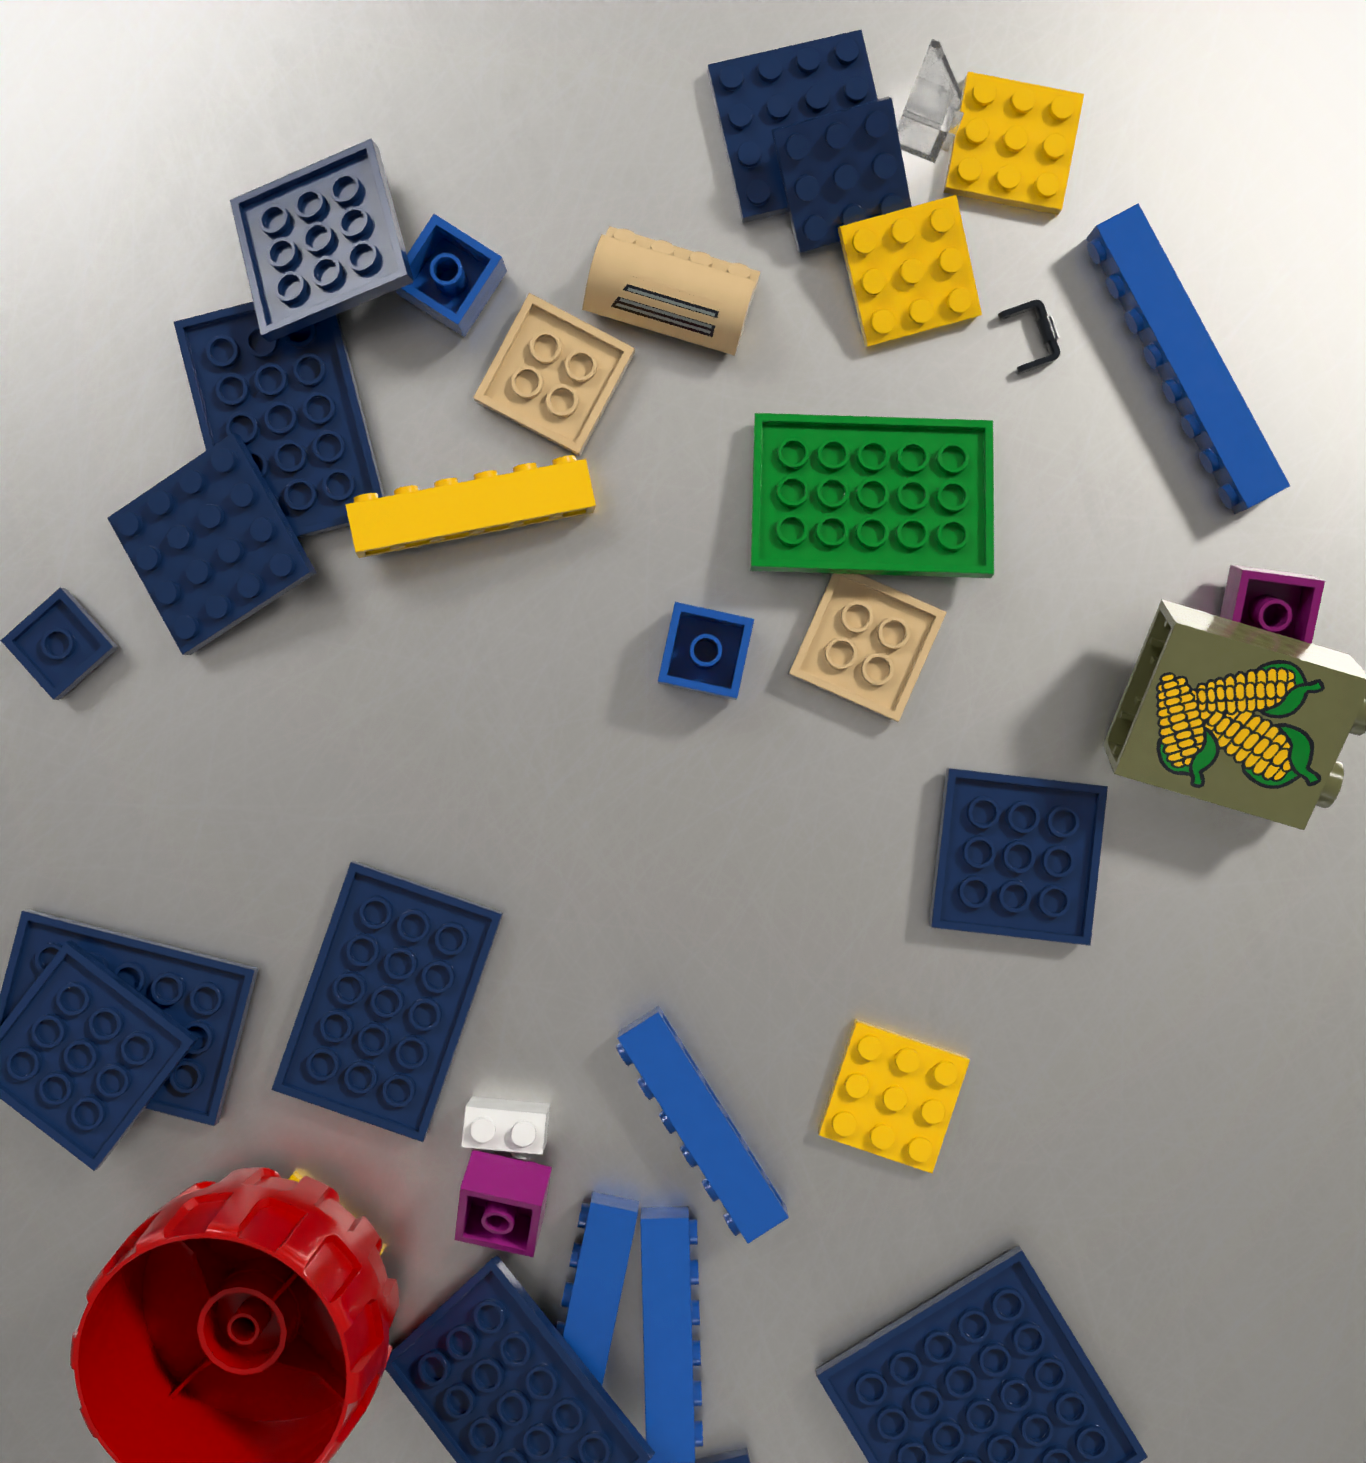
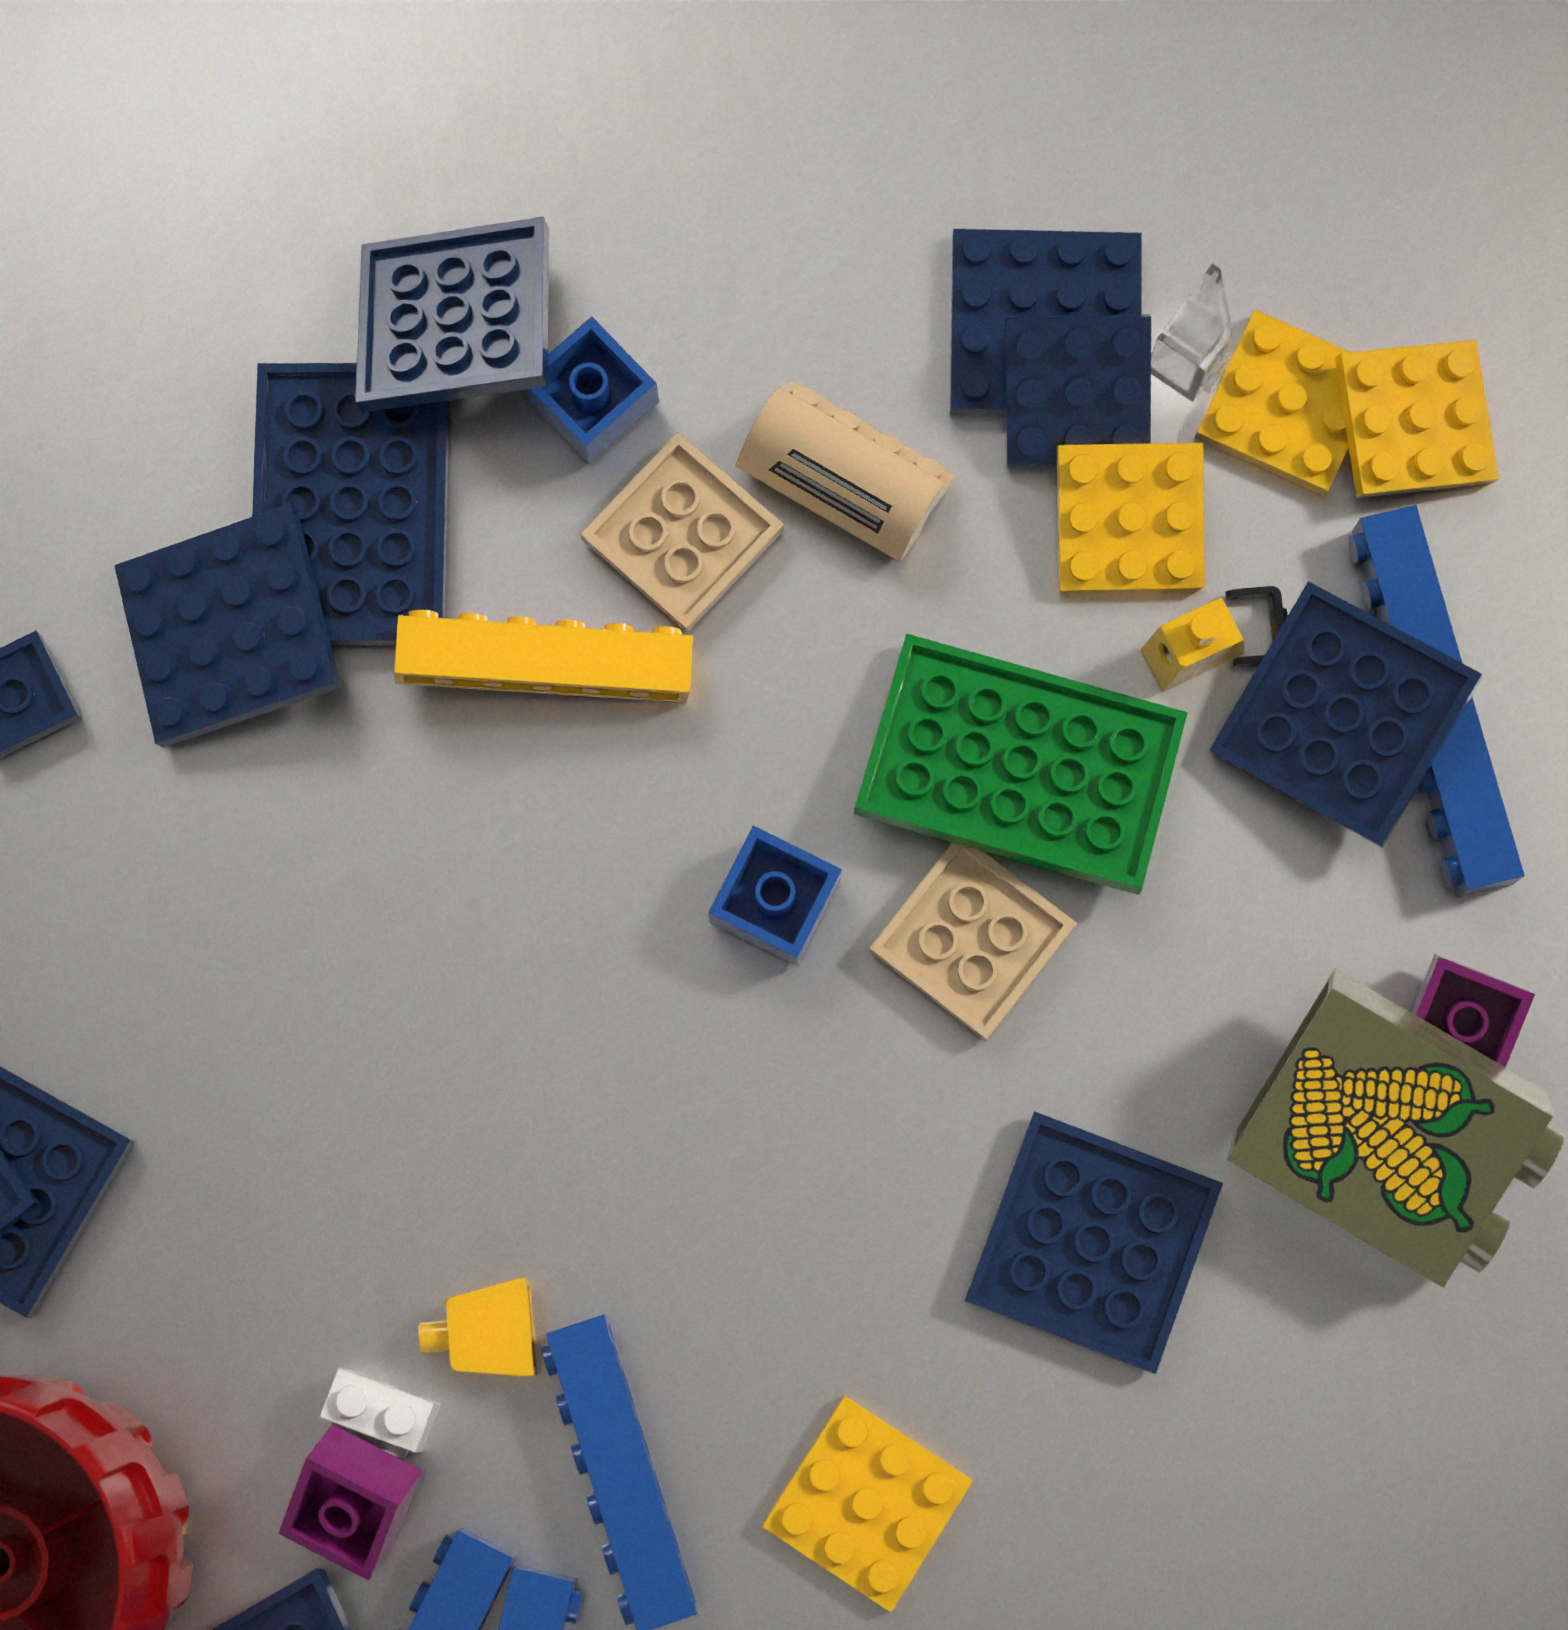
camera: 20 degrees right, 10 degrees down
dark blue plate [271,861,503,1142] -> none
none -> yellow torso [419,1278,538,1377]
none -> yellow torso [1140,598,1245,693]
none -> dark blue plate [1209,581,1483,848]
none -> yellow plate [1335,340,1499,498]

